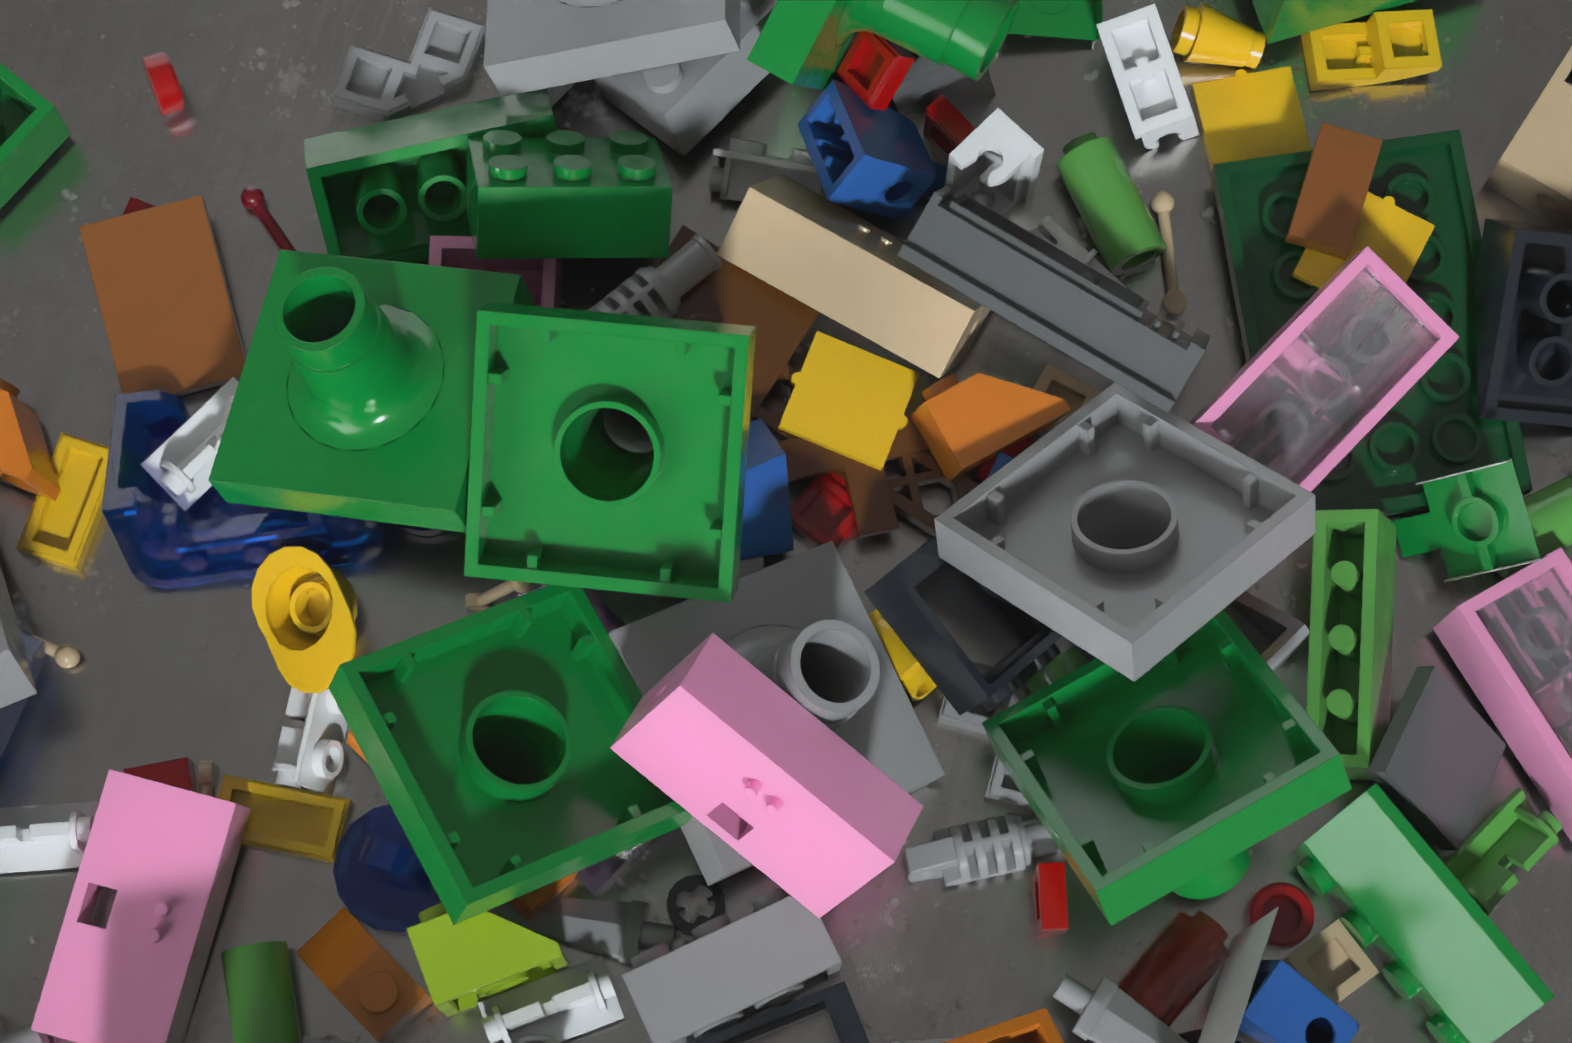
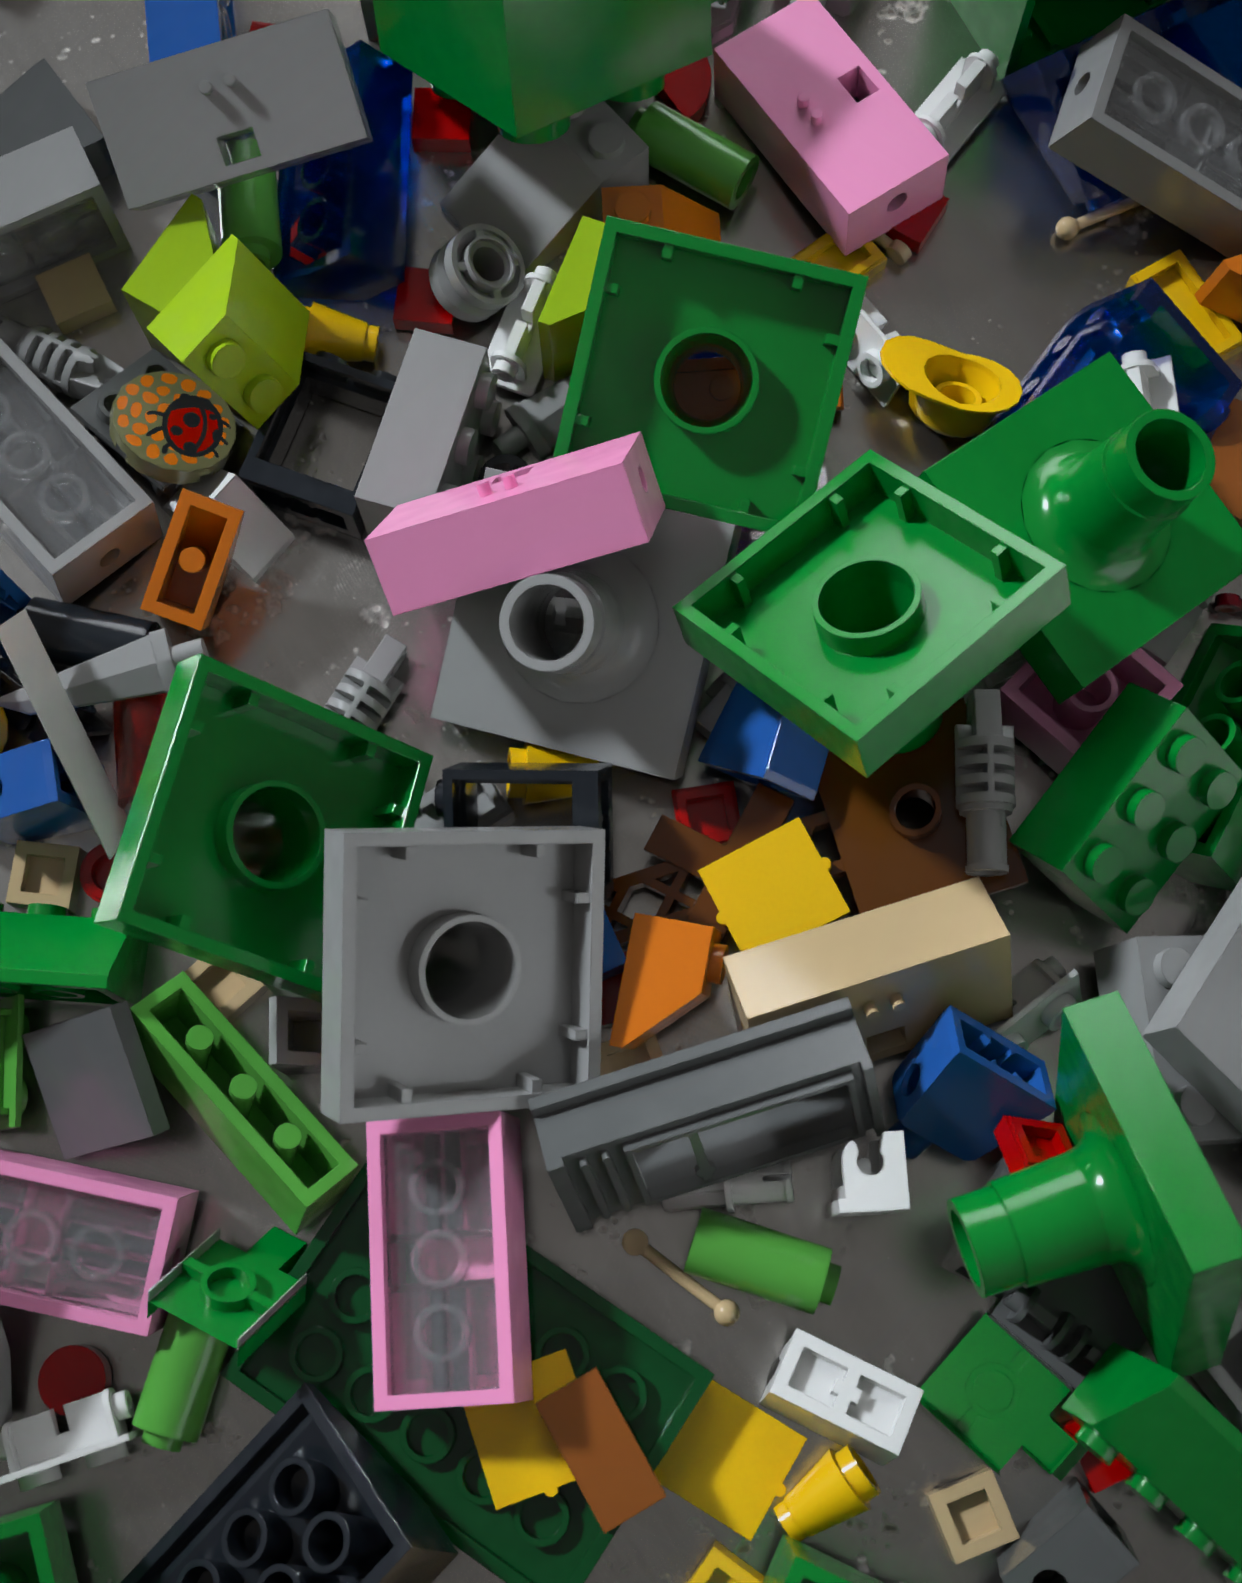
camera: 135 degrees right, 0 degrees up
red tile [923,94,976,159] -> none

